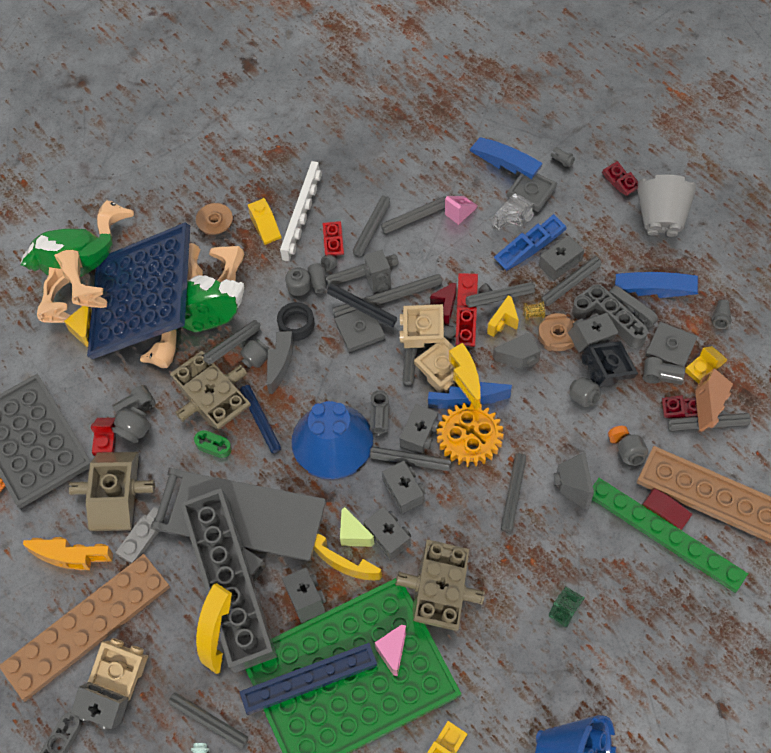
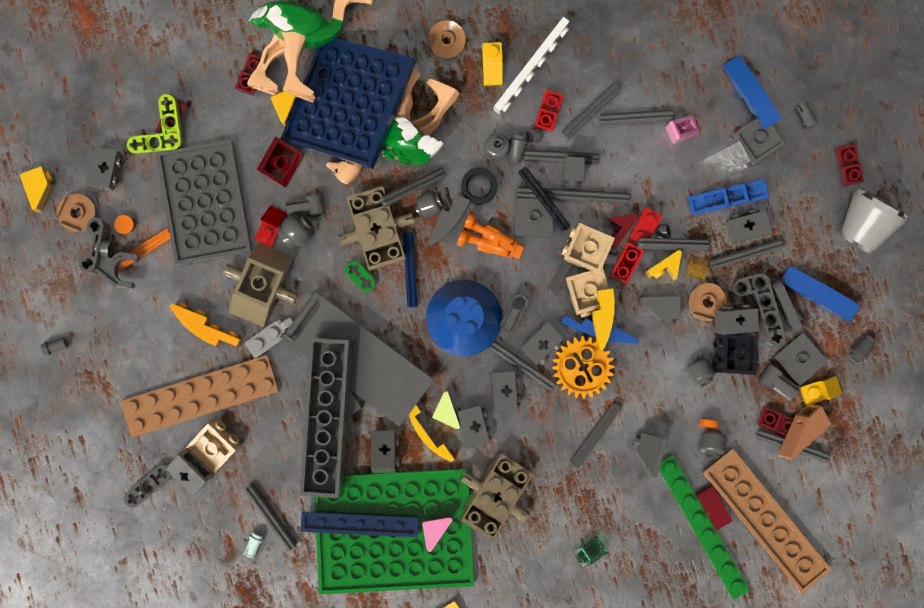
camera: 20 degrees right, 25 degrees up
yellow slope [196,583,232,674] -> none
none -> dark red slope [235,53,261,95]
none -> dark red slope [256,136,304,188]
none -> orange piece [456,212,525,260]

